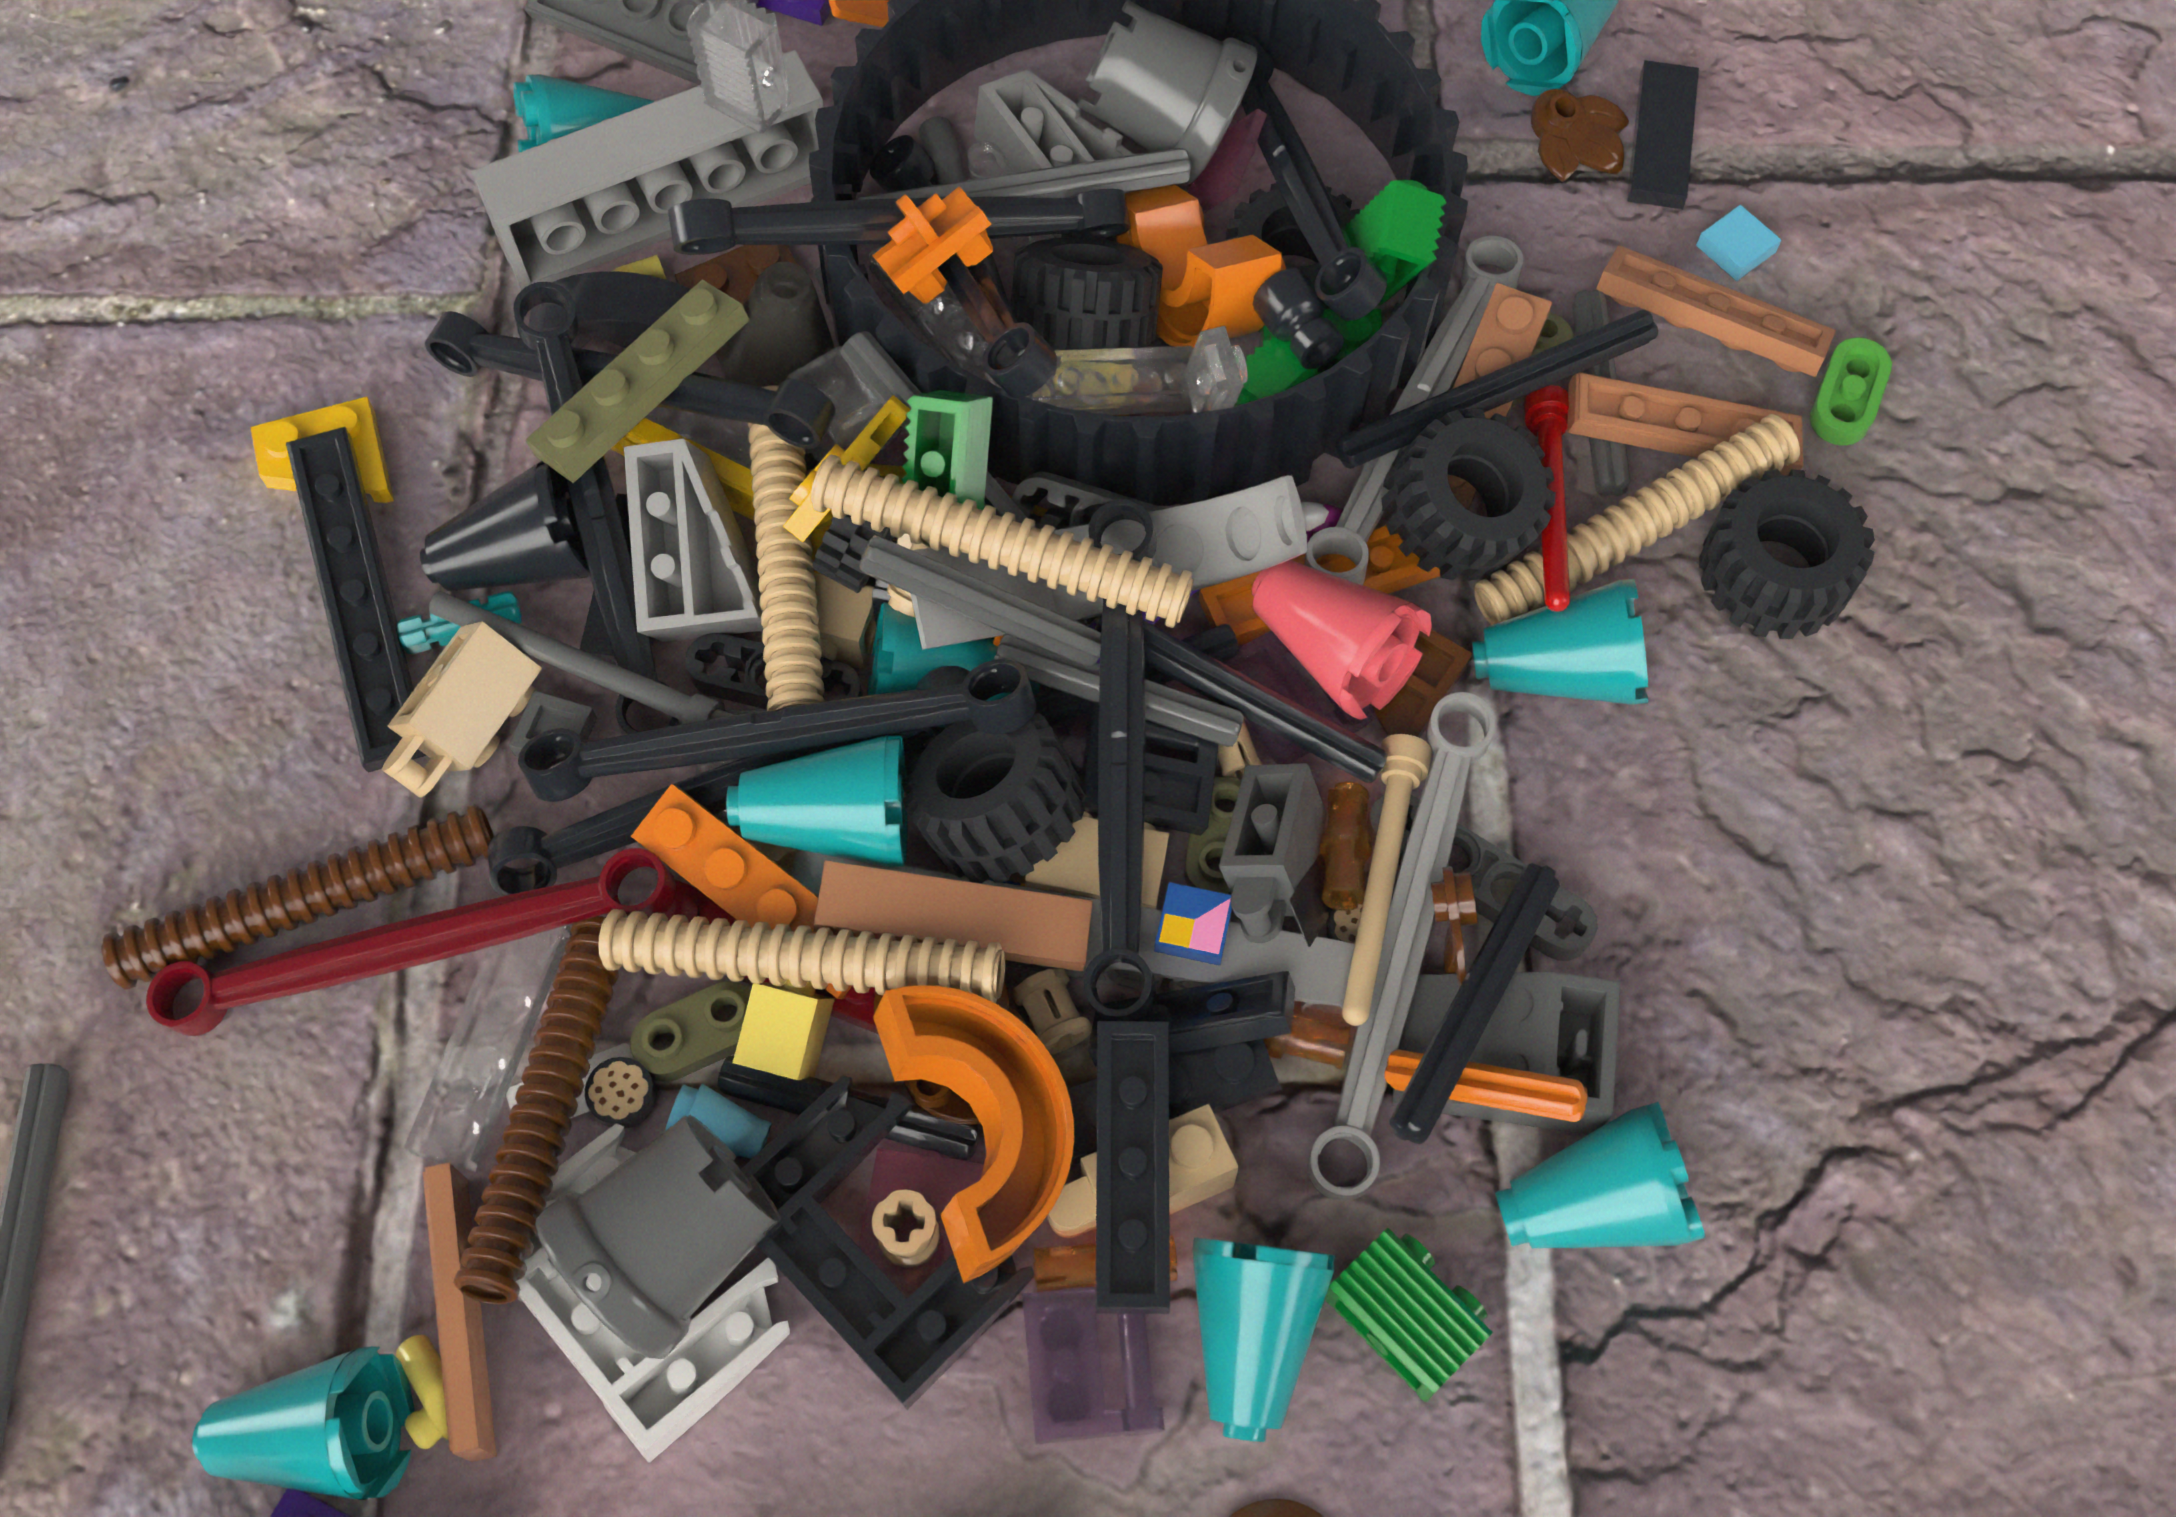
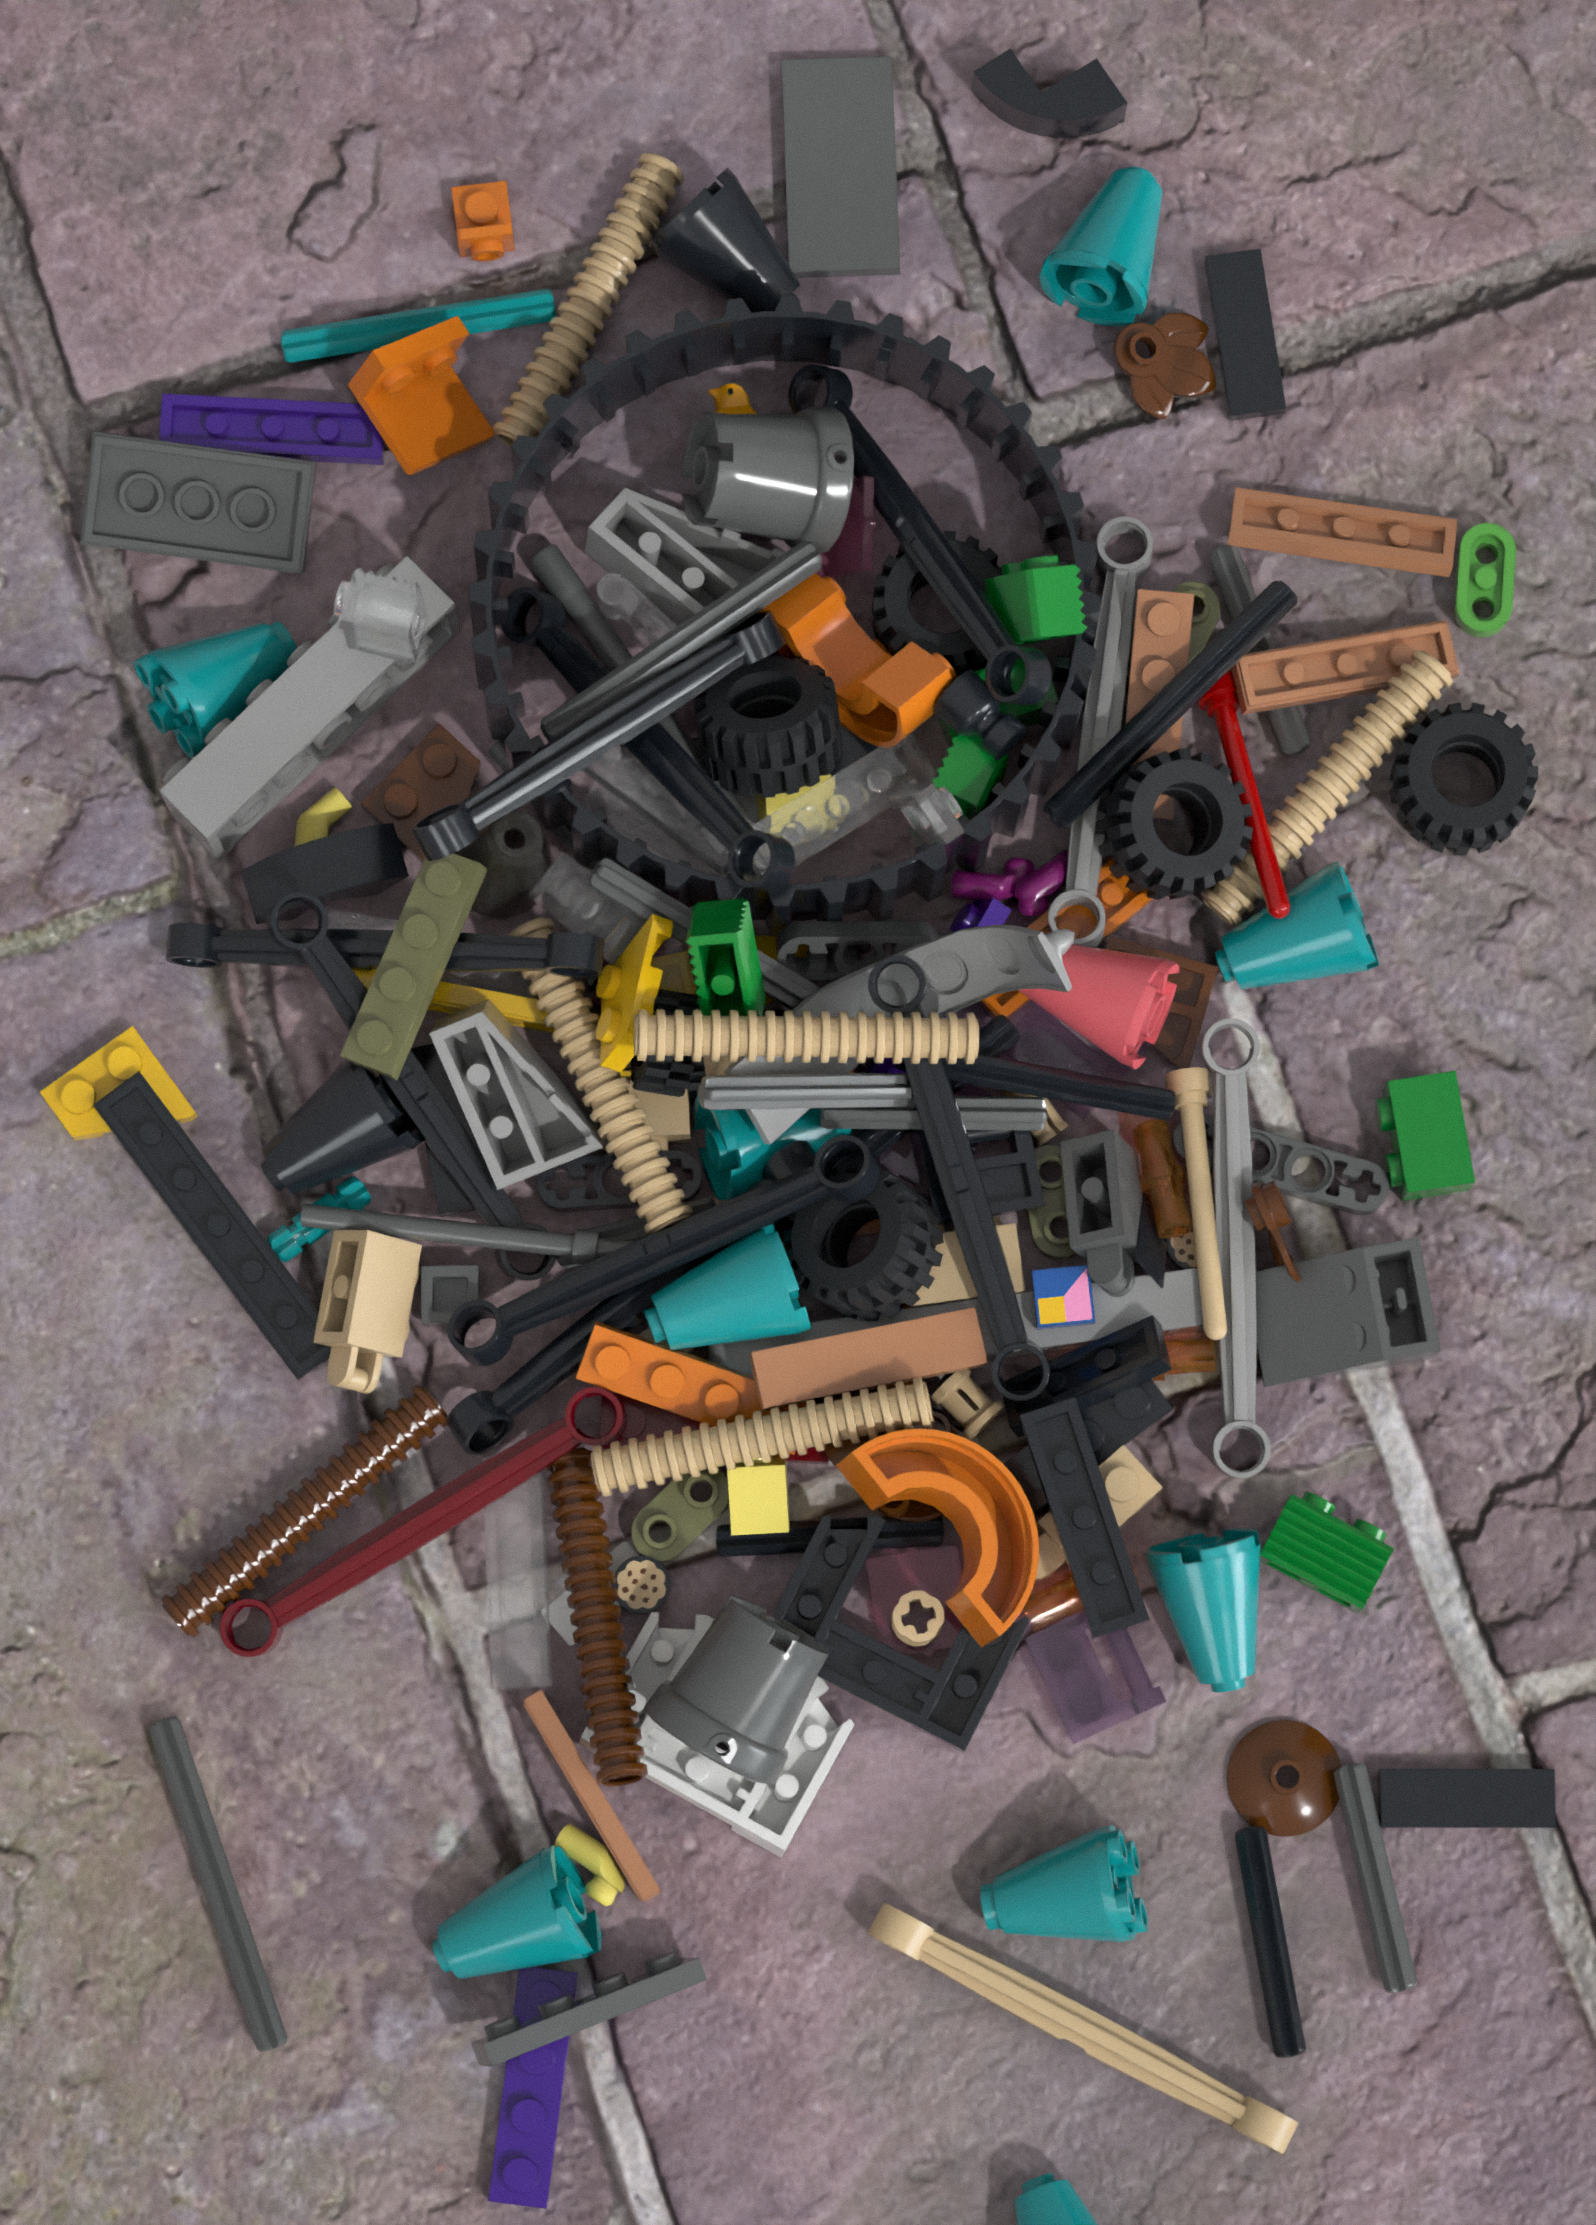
camera: 20 degrees left, 15 degrees up
medium azure cone [665,1084,772,1159] -> none
orange hips [872,186,993,304] -> none
orange axle [1384,1049,1588,1122] -> none
black axle [1389,863,1560,1145] -> none
teal cone [1495,1102,1705,1249] -> none
medium azure tile [1696,205,1781,281] -> none
none -> green brick [1375,1071,1475,1201]

